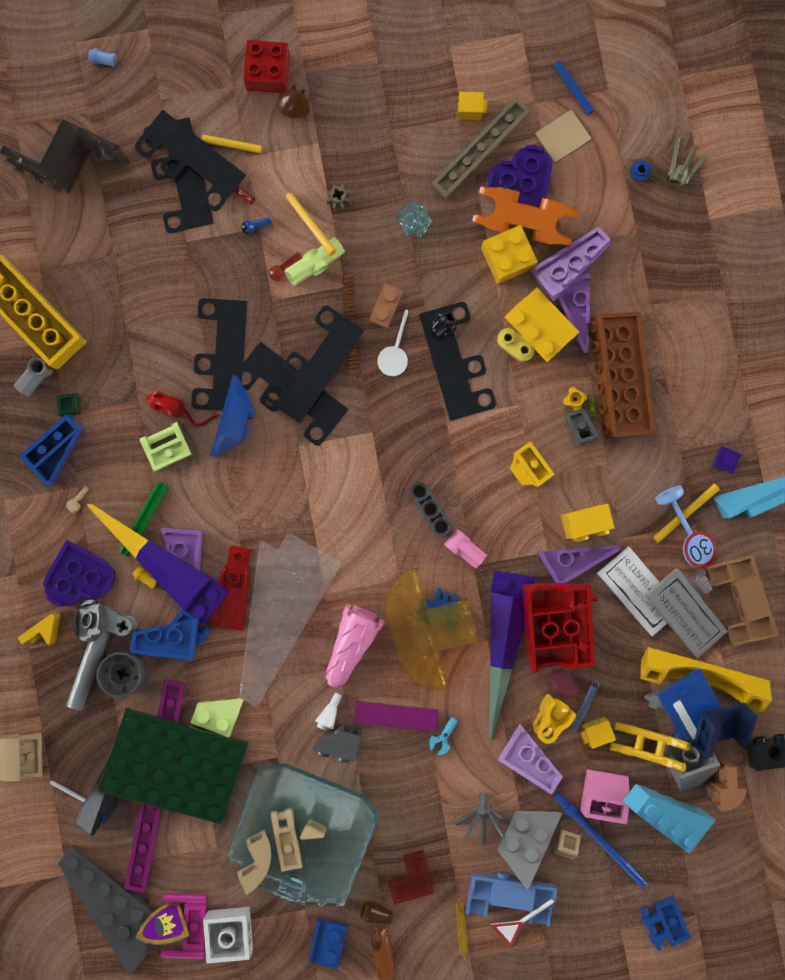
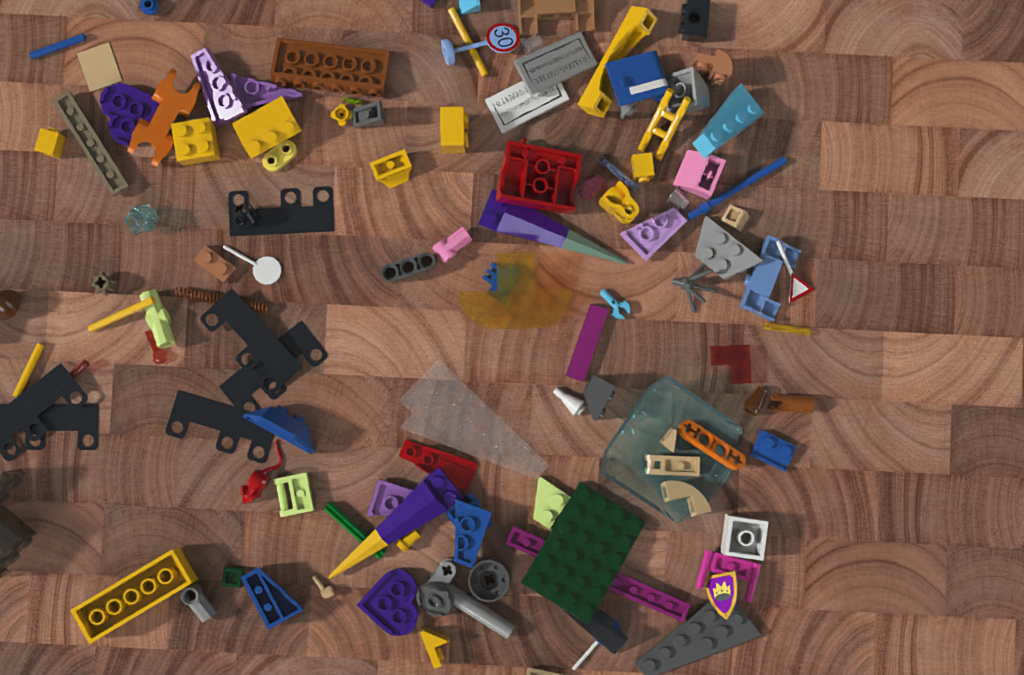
camera: 85 degrees left, 0 degrees up
blue piece [241,217,272,235] -> none
bright pink cone [326,604,384,688] -> none
medium lavender wing [537,545,621,583] -> none
blue plate [640,896,691,951] -> none
dark blue panel [693,702,758,759] -> none
none -> clear brick [666,185,690,210]
none -> orange beam [677,420,746,470]

